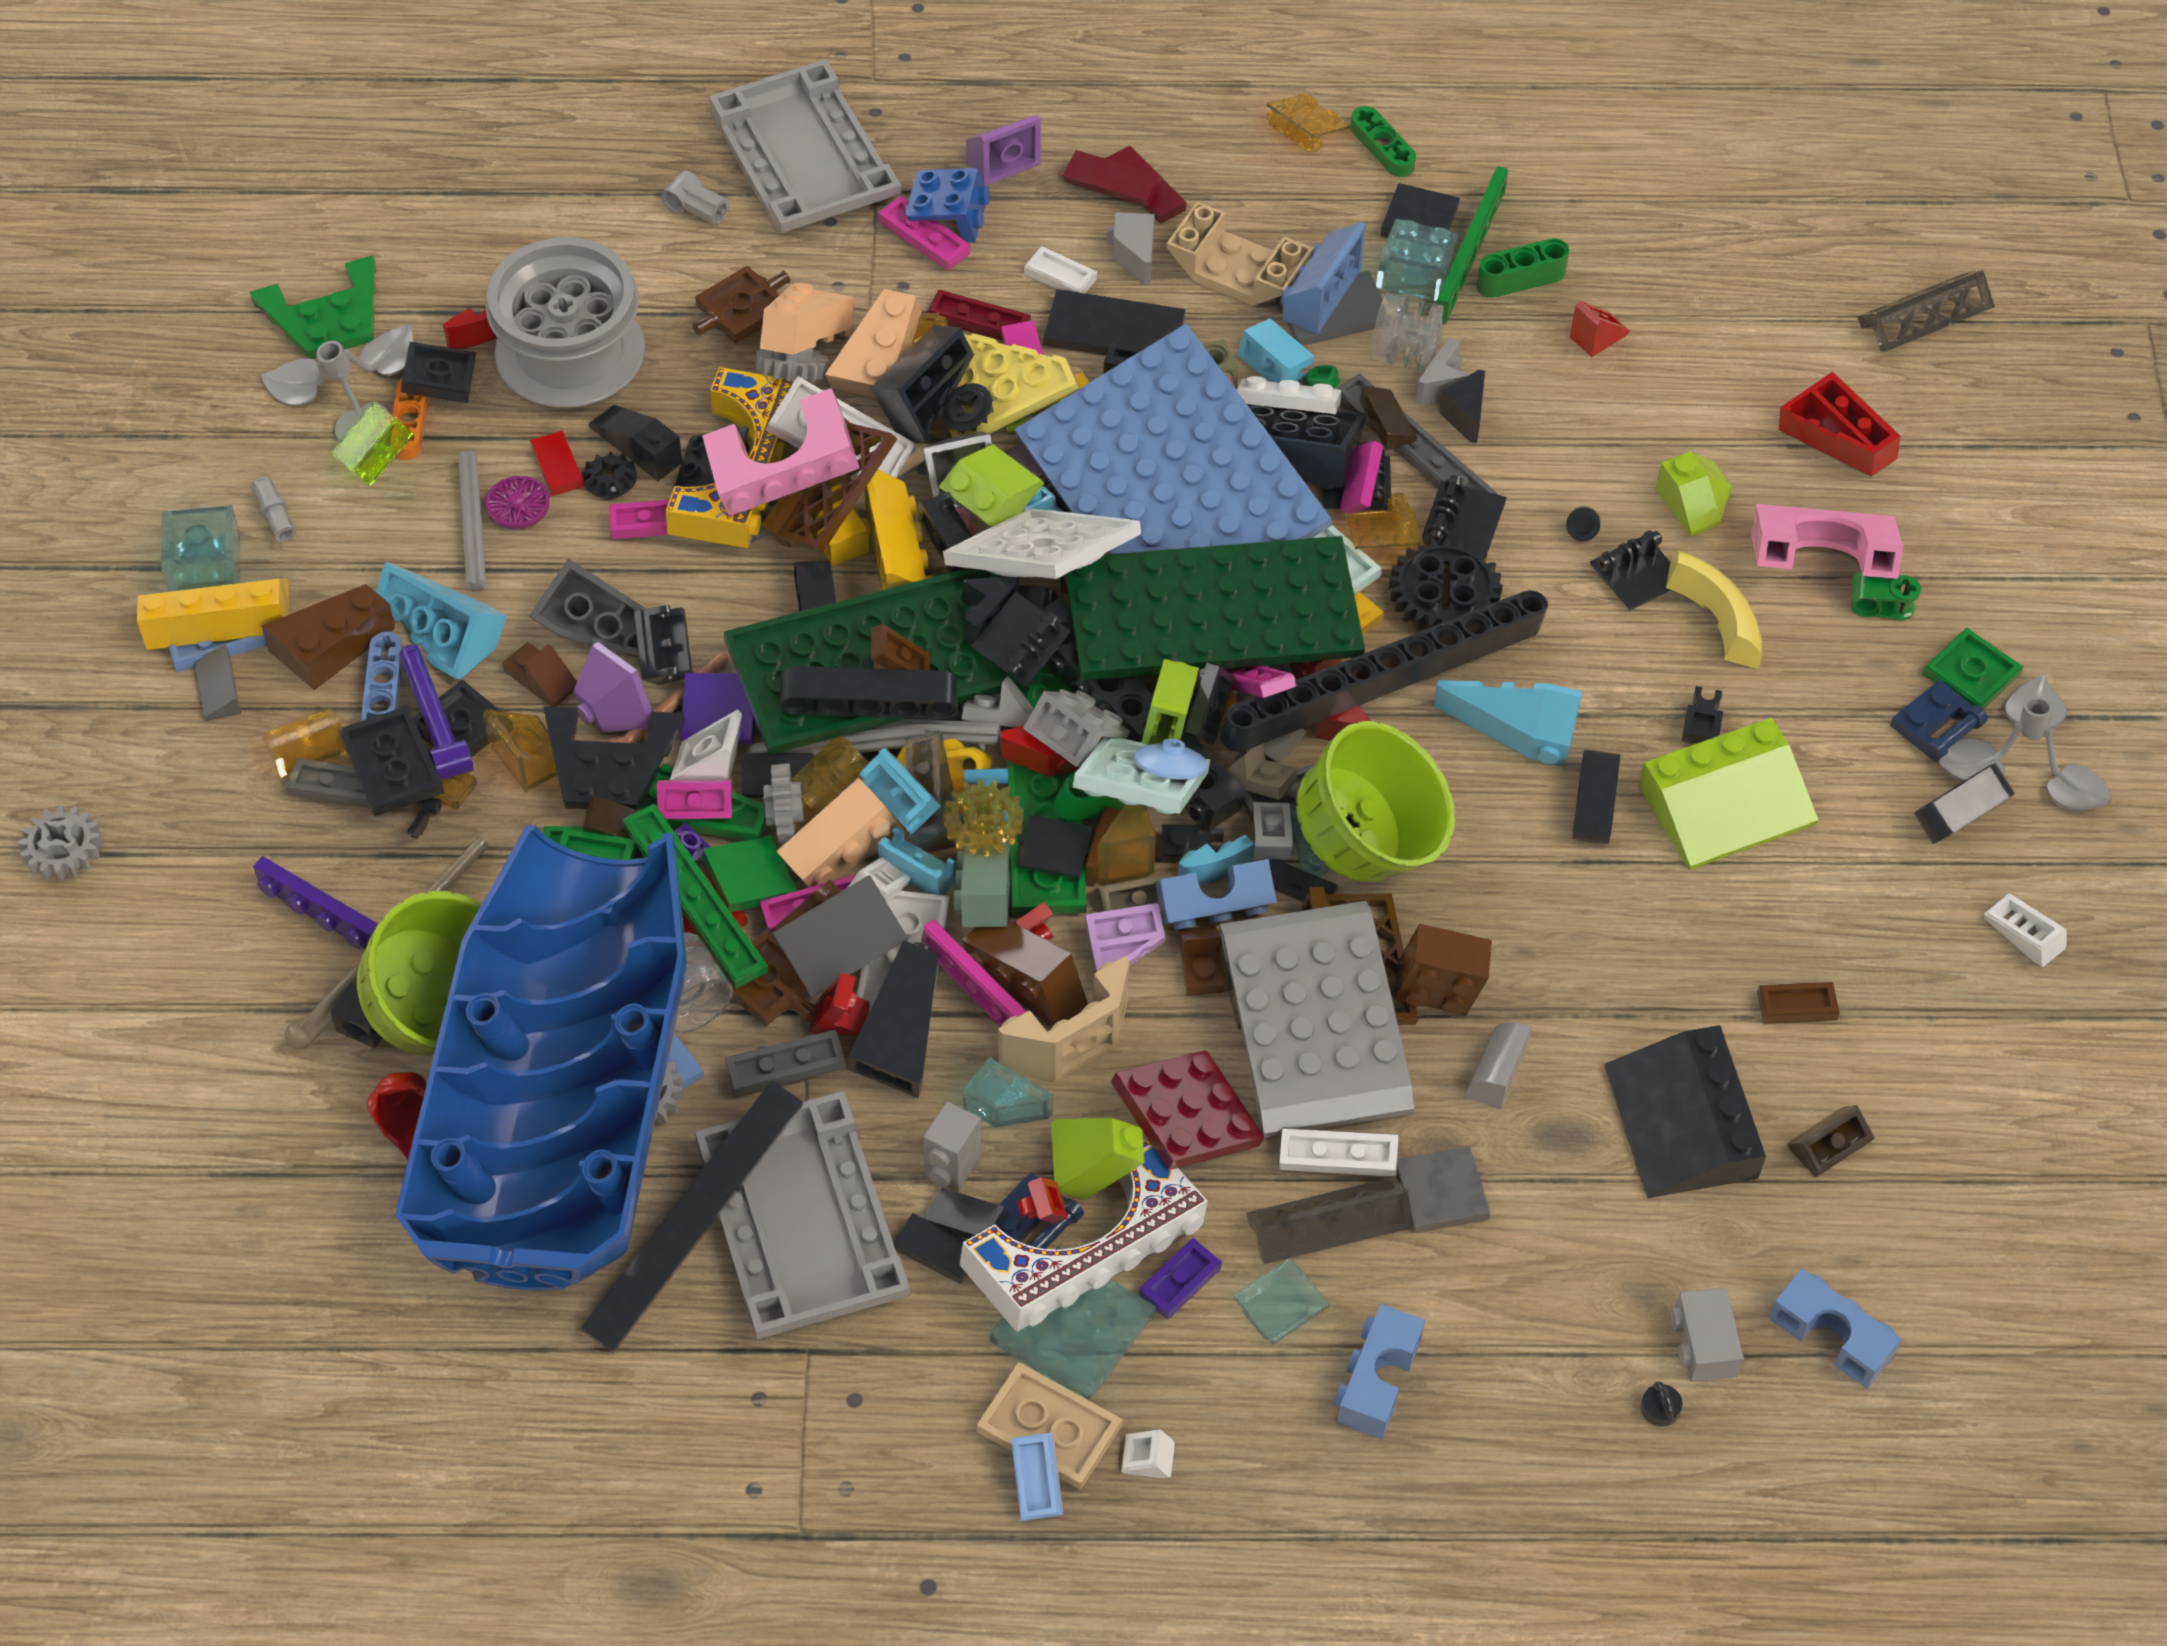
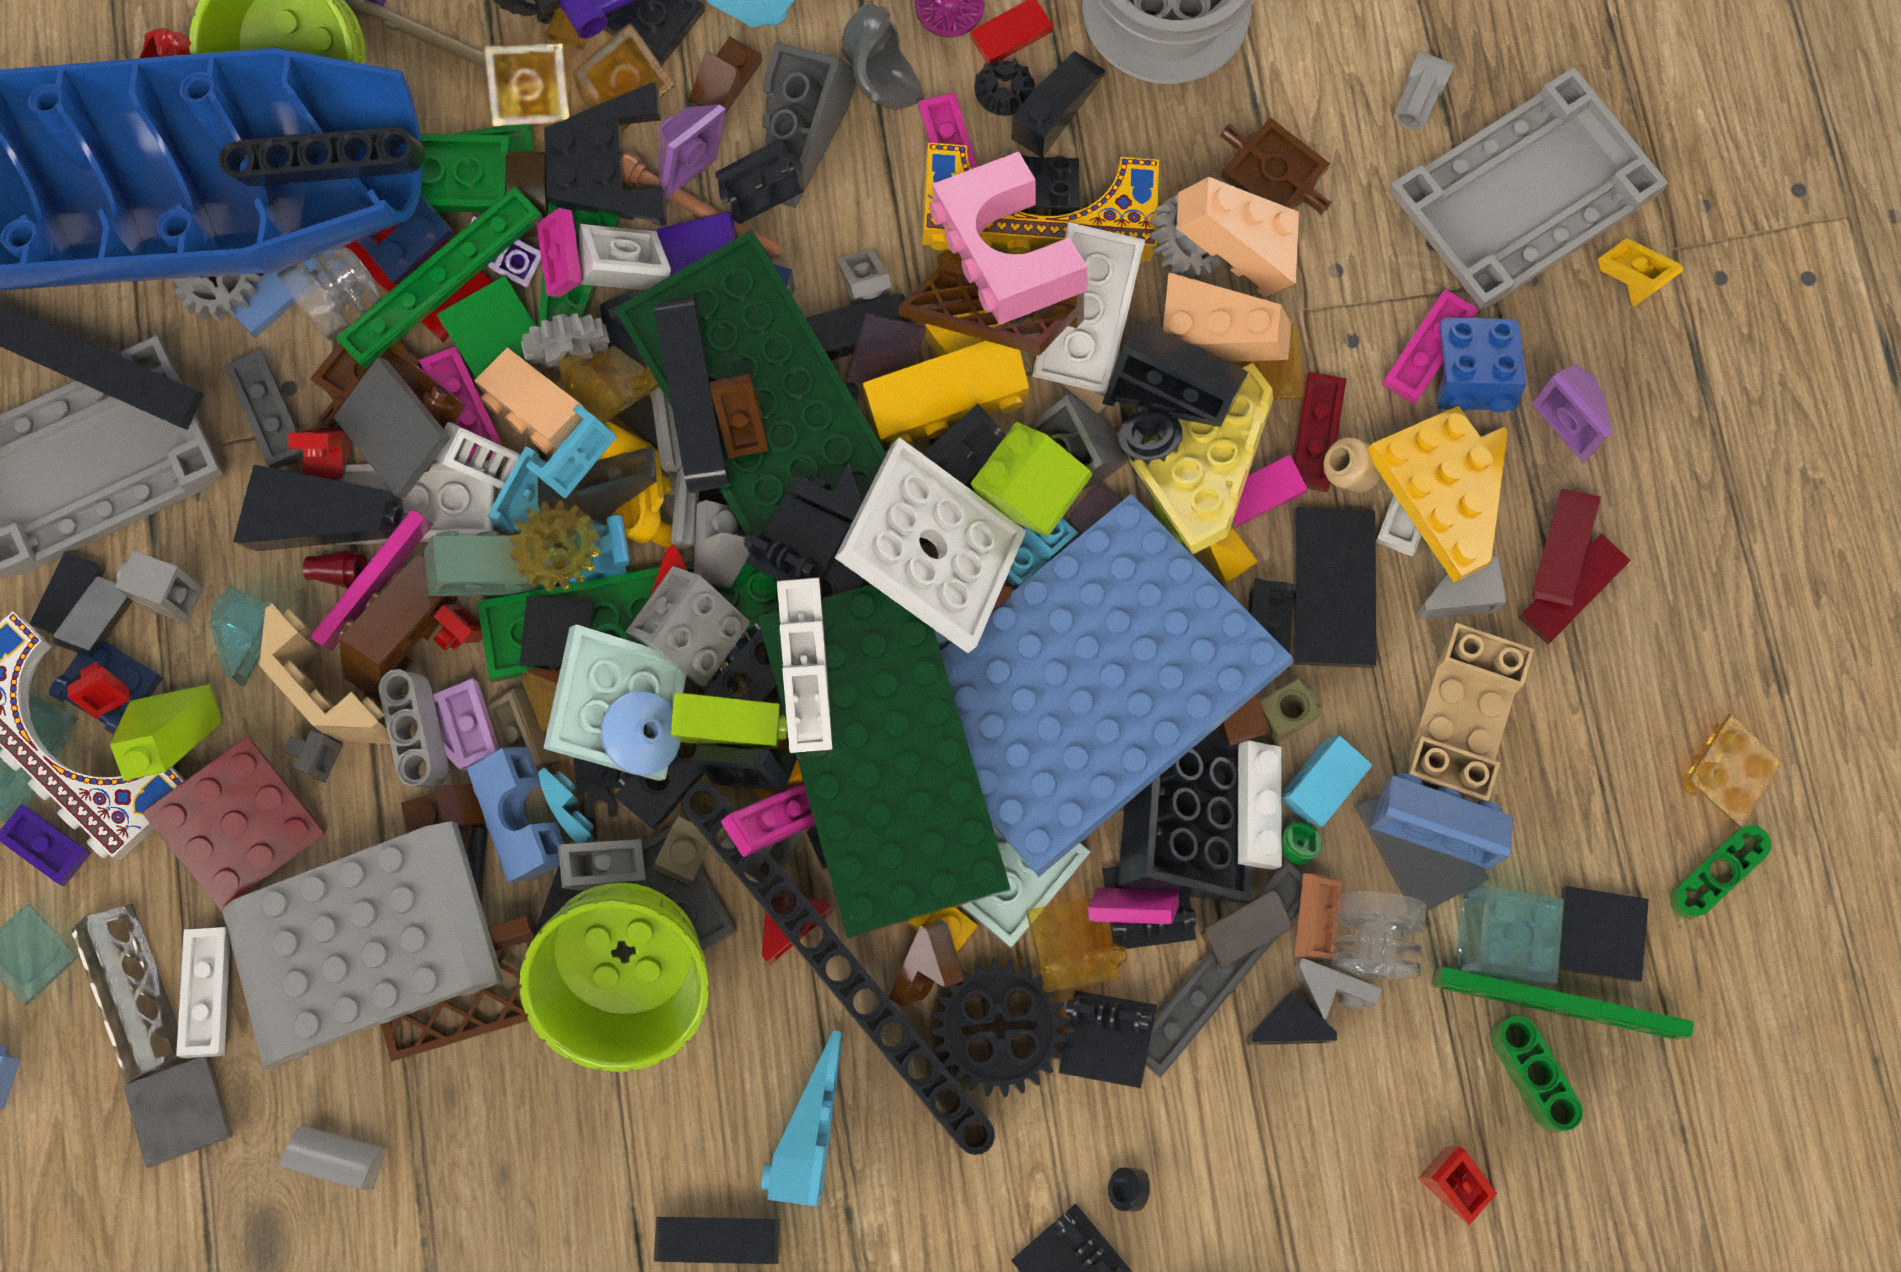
camera: 80 degrees right, 20 degrees up
reddish brown brick [1394,924,1492,1015] -> none
none -> black beam [219,127,425,187]
none -> dark grey tile [283,730,342,783]
none -> dark red cone [303,549,367,589]
none -> light grey beam [379,669,449,788]
none -> clear yellow slope [484,43,571,126]
none -> white slope [777,577,832,753]
none -> light grey slope [836,248,892,305]
none -> dark grey piece [841,4,923,110]
none -> piece [845,313,926,385]
none -> reddish brown slope [888,919,964,1007]
none -> nougat plate [1294,873,1342,962]
none -> tan head [1323,437,1381,493]
none -> yellow wing [1367,406,1508,583]
none -> yellow slope [1598,238,1683,307]

